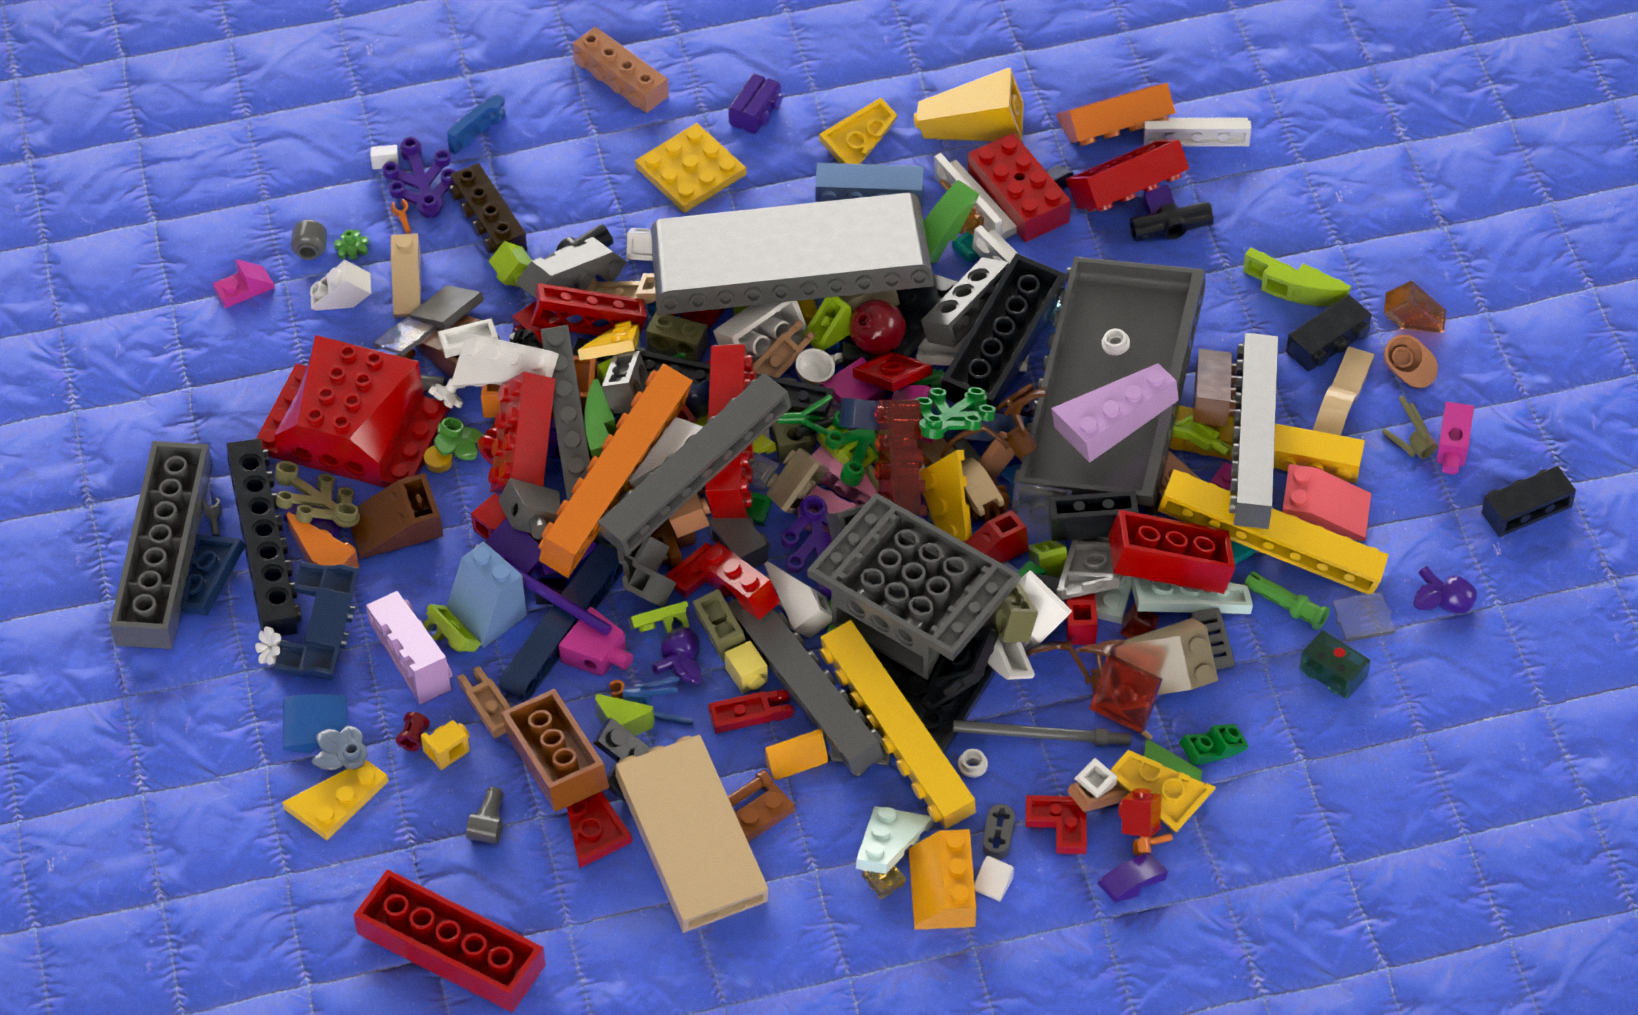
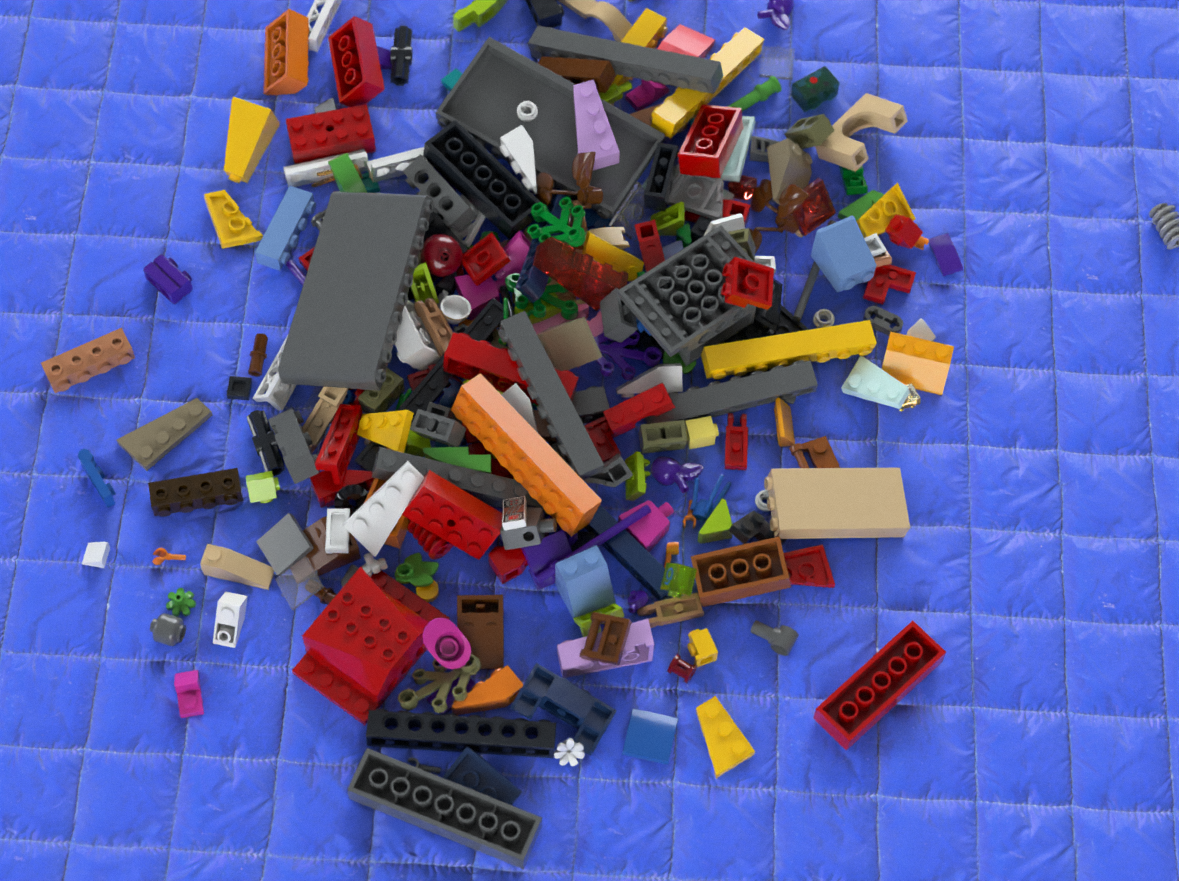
camera: 75 degrees left, 10 degrees up
sand blue plate [312,725,368,770] -> none
dark purple plant [383,137,456,218] -> none
yellow plate [635,123,747,213] -> none
none -> dark tan wing [116,398,213,471]
none -> black tile [227,376,252,400]
none -> reddish brown axle [248,333,268,377]
none -> dark pink piece [422,618,471,669]
none -> white slope [499,125,537,195]
none -> tile [502,496,527,531]
none -> reddish brown plate [579,612,632,666]
none -> dark purple piece [627,590,649,614]
none -> clear neon green brick [660,563,697,599]
none -> orange hand [664,542,679,571]
none -> red plate [721,257,774,310]
none -> olive brick [785,114,835,149]
none -> medium blue slope [811,215,876,293]
none -> tan arch [815,93,908,172]

